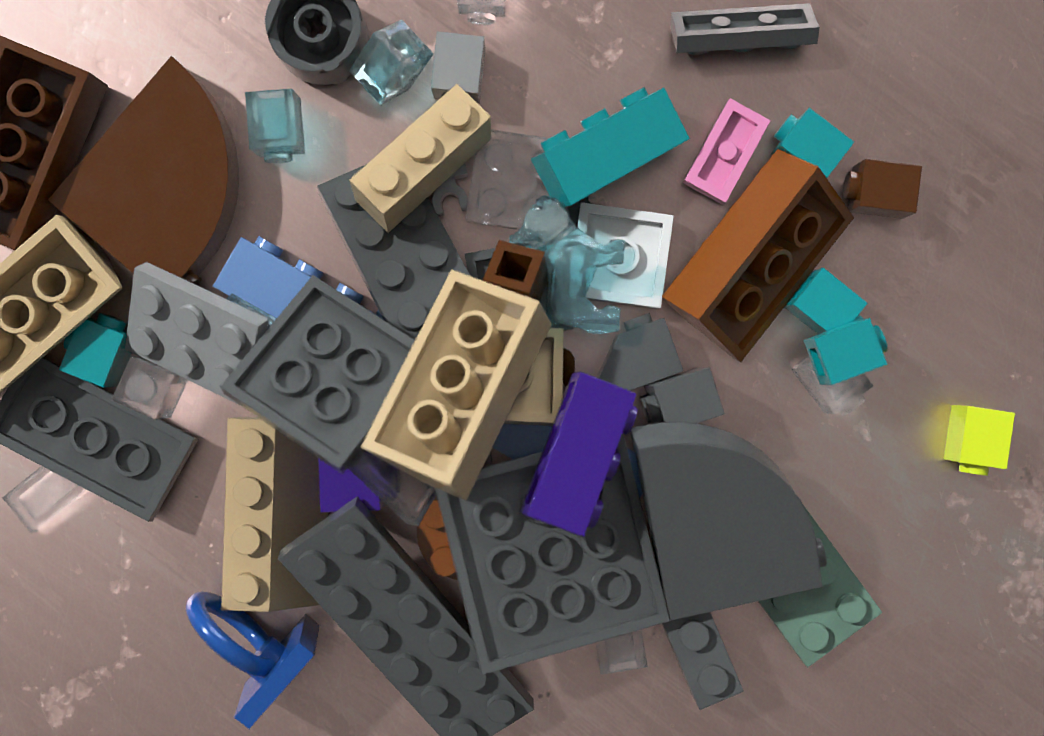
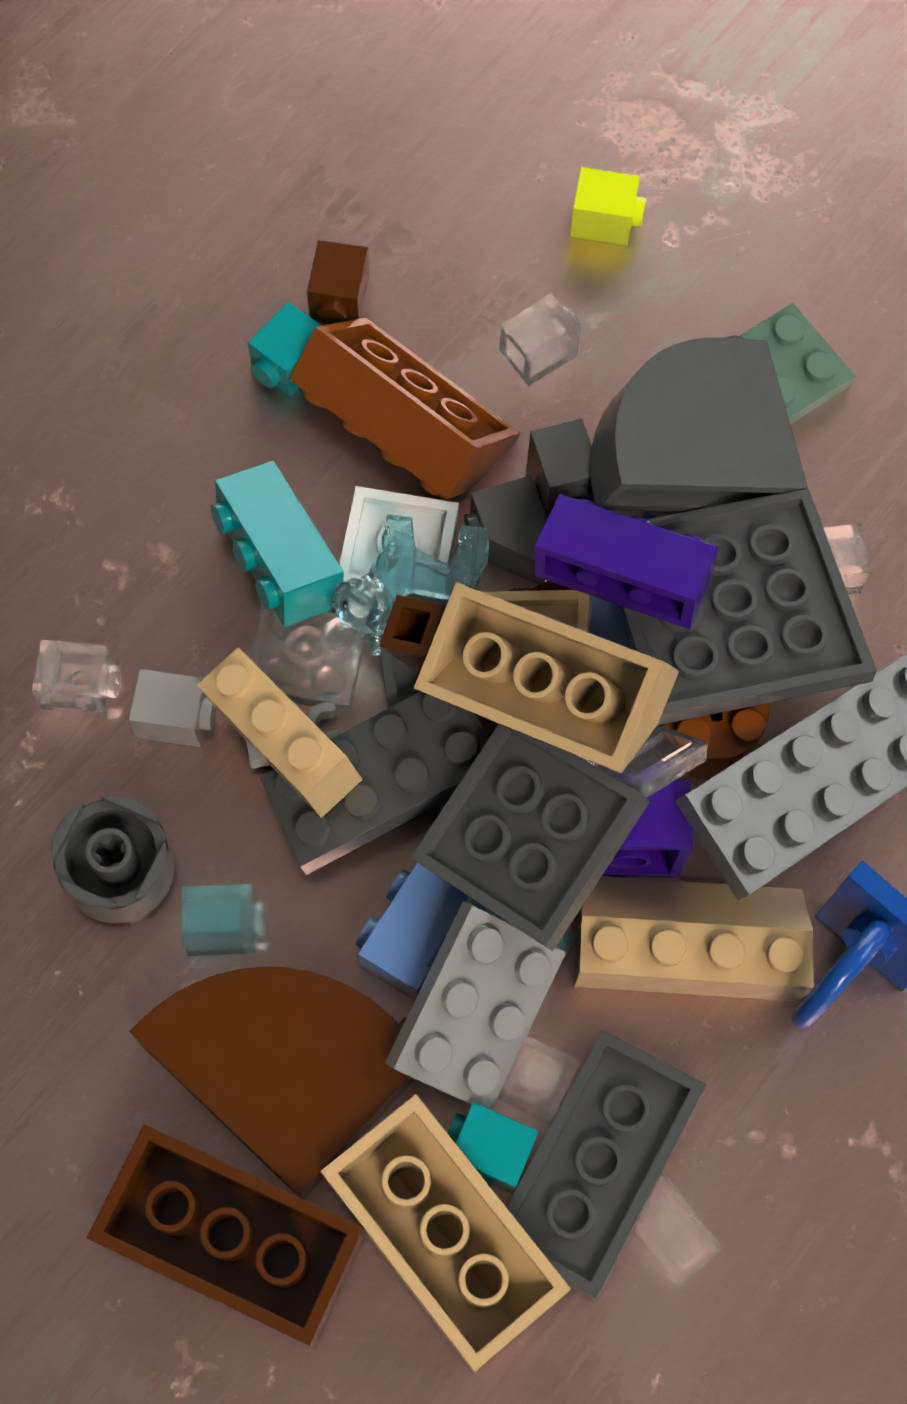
camera: 90 degrees left, 20 degrees down
clear light blue brick [349,19,434,105] -> none
dark grey brick [662,612,744,710] -> none
dark grey plate [670,3,820,55] -> none
bright pink plate [683,98,771,205] -> none
teal brick [784,267,868,334] -> none
teal brick [803,318,888,385] -> none

